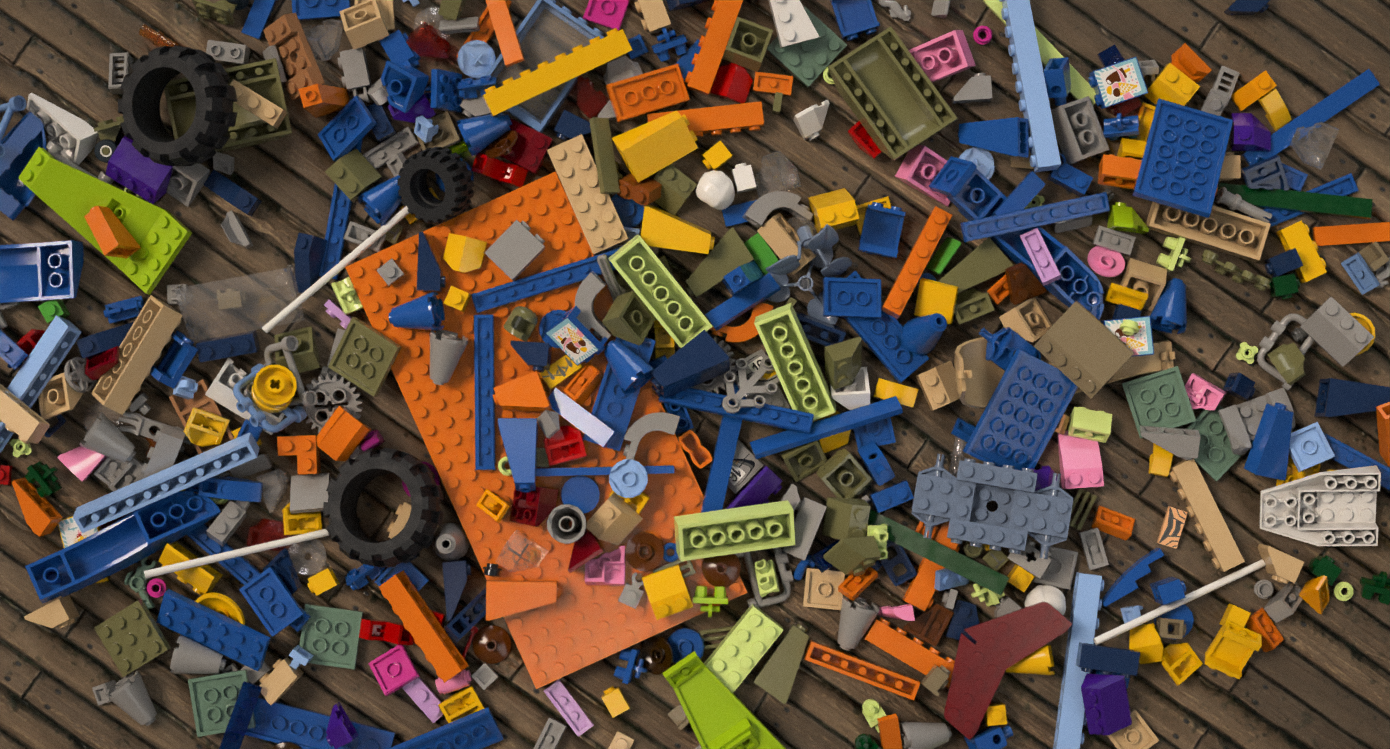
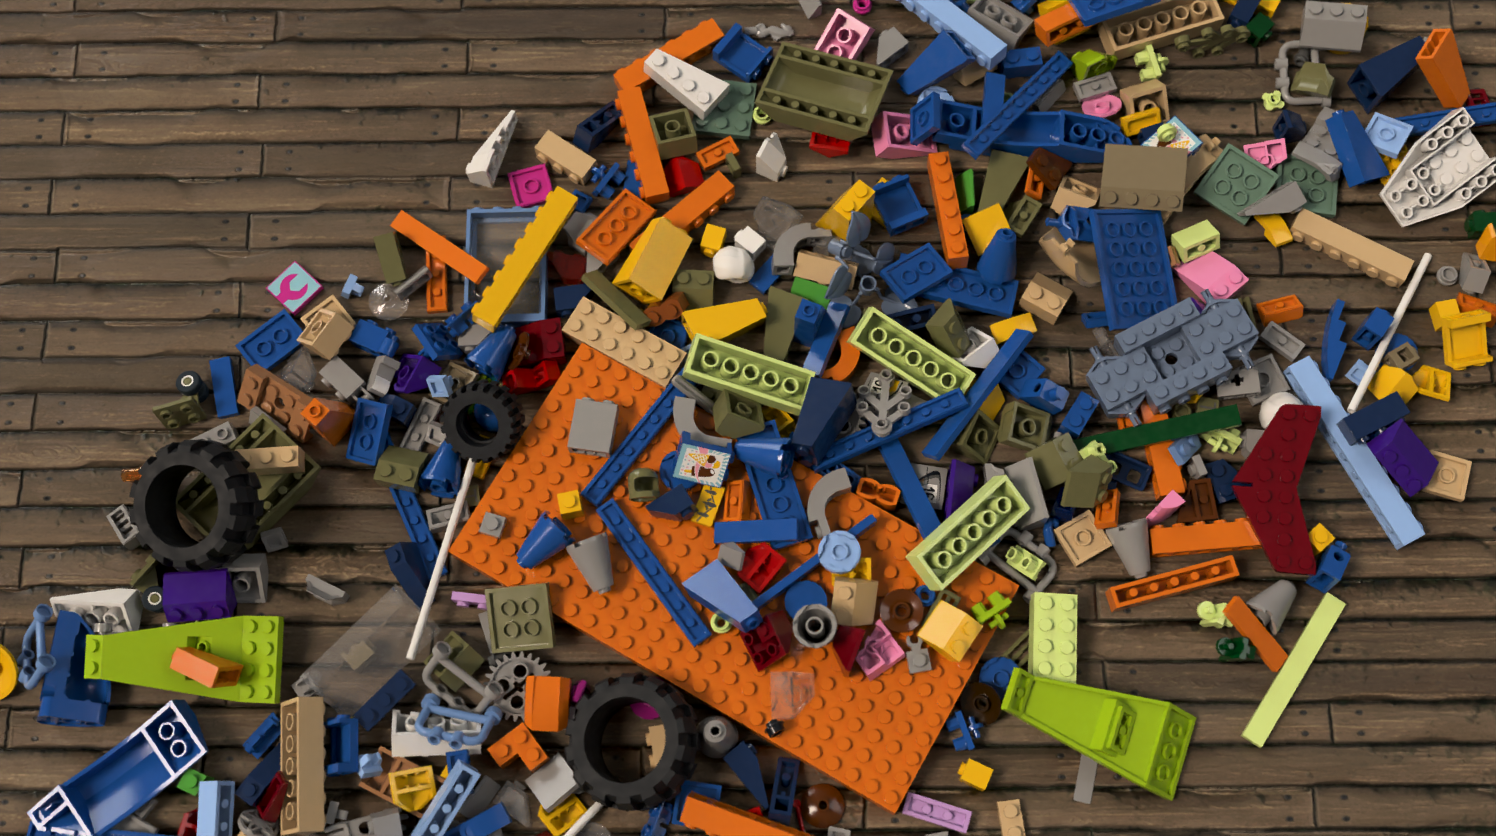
camera: 30 degrees left, 15 degrees down
dark blue slope [203,169,262,217] -> none
yellow wheel [251,364,297,413] -> none
yellowish green hips [331,277,363,315] -> none
blue slope [381,61,430,113] -> none
clear red slope [406,21,452,58] -> none
dark blue slope [417,232,446,292] -> none
yellow slope [443,233,487,273] -> none
light blue tile [457,40,496,79] -> none
light orange slope [476,489,512,522] -> none
orange slope [486,580,561,621] -> none
orange slope [493,371,553,412] -> none
dark tan panel [668,703,689,730] -> none
reddish brown dish [702,554,741,587] -> none
olive slope [753,623,809,704] -> none
dark tan brick [921,665,950,697] -> none
yellow cone [1006,644,1055,676] -> none
yellow brick [1007,564,1035,592] -> none
lavender plate [1020,228,1061,286] -> none
blue cone [1150,278,1187,334] -> none
tile [1157,506,1188,549] -> none
tan slope [1258,544,1304,584] -> none

